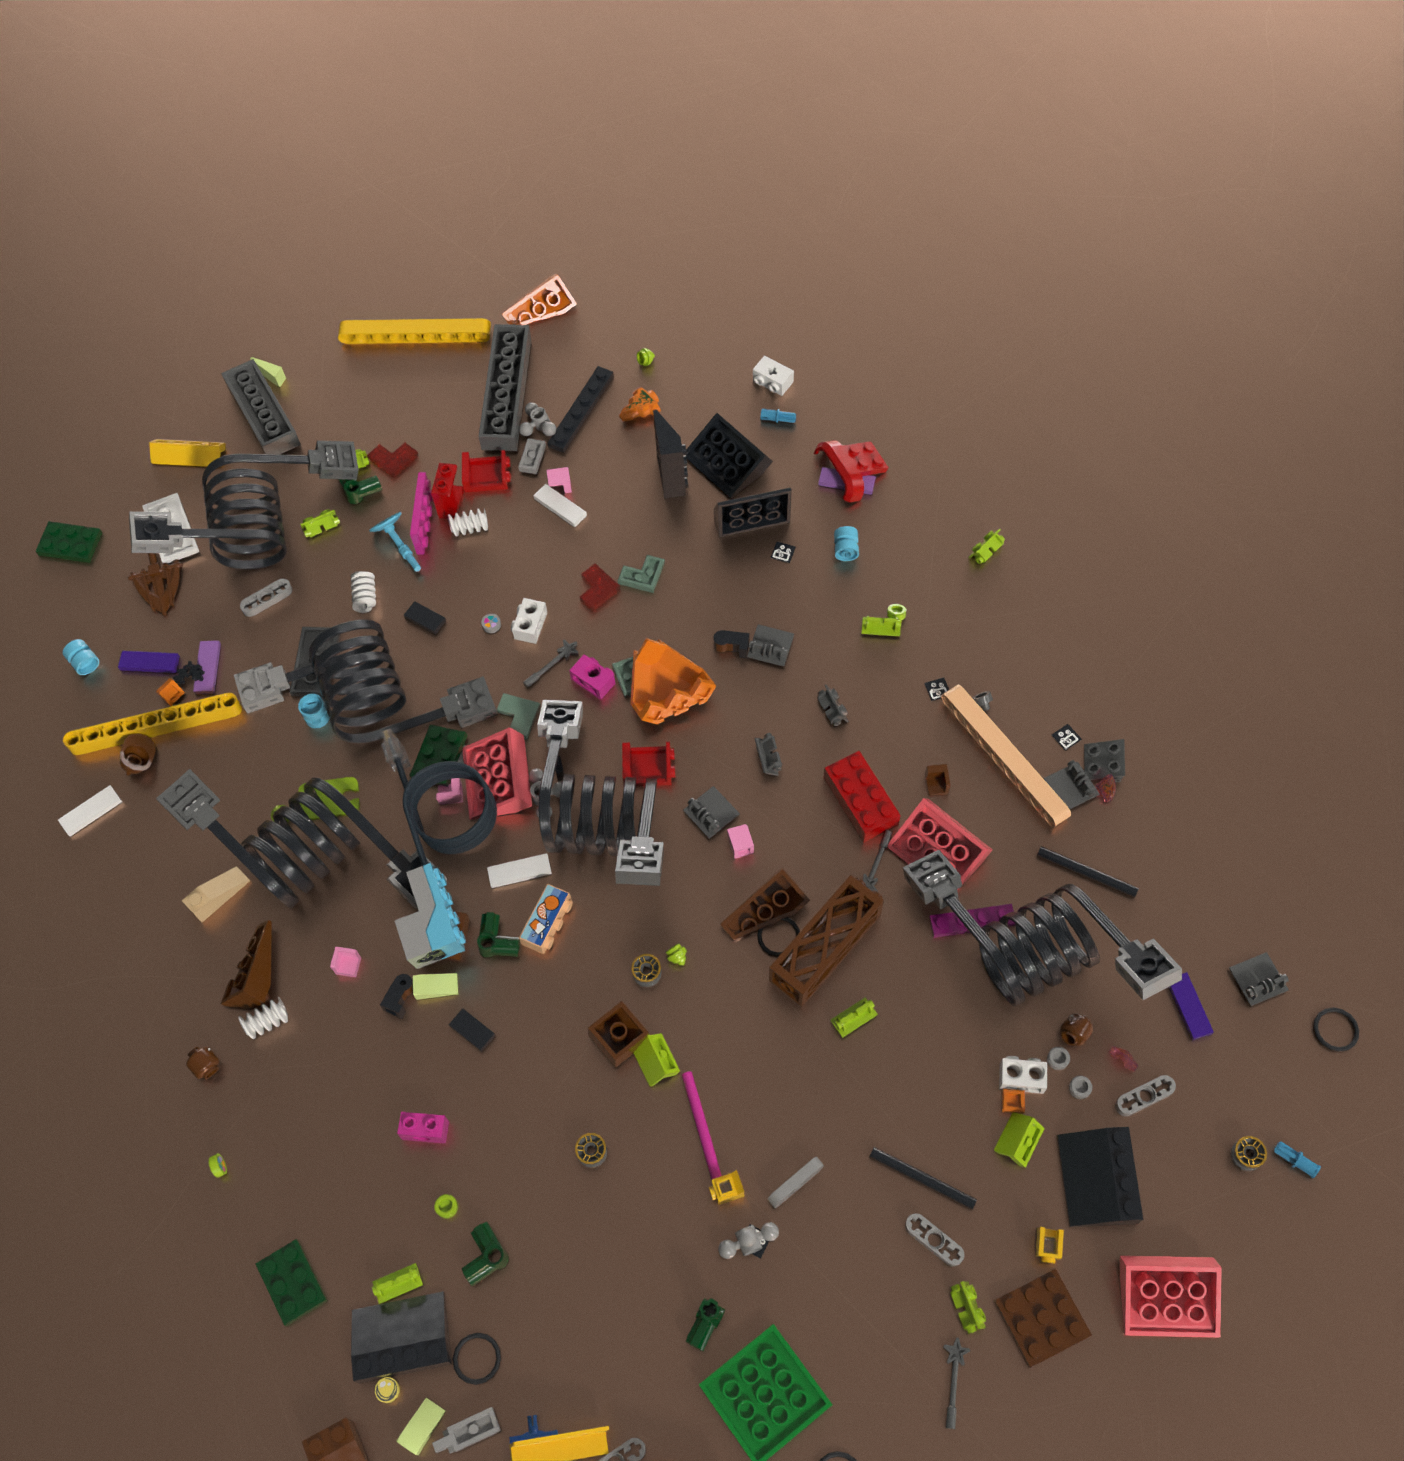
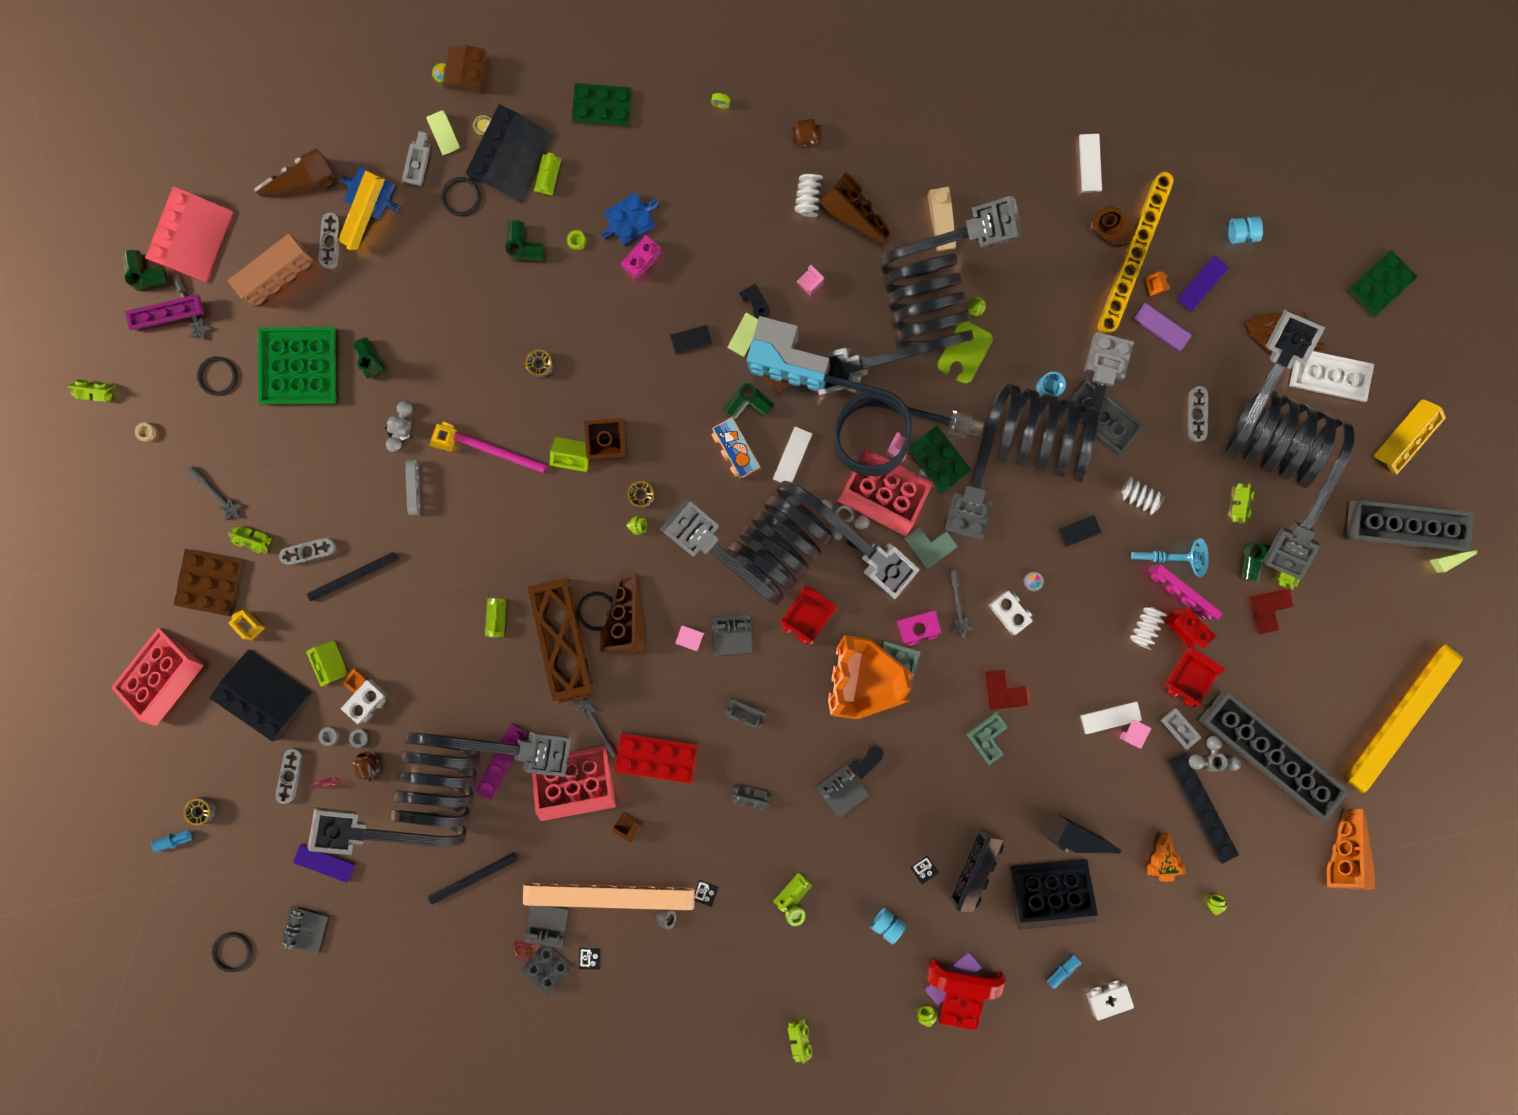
camera: 130 degrees right, 25 degrees up
black animal [173,661,205,686] -> none
none -> blue plate [600,192,659,246]
none -> lime plate [918,1006,937,1027]

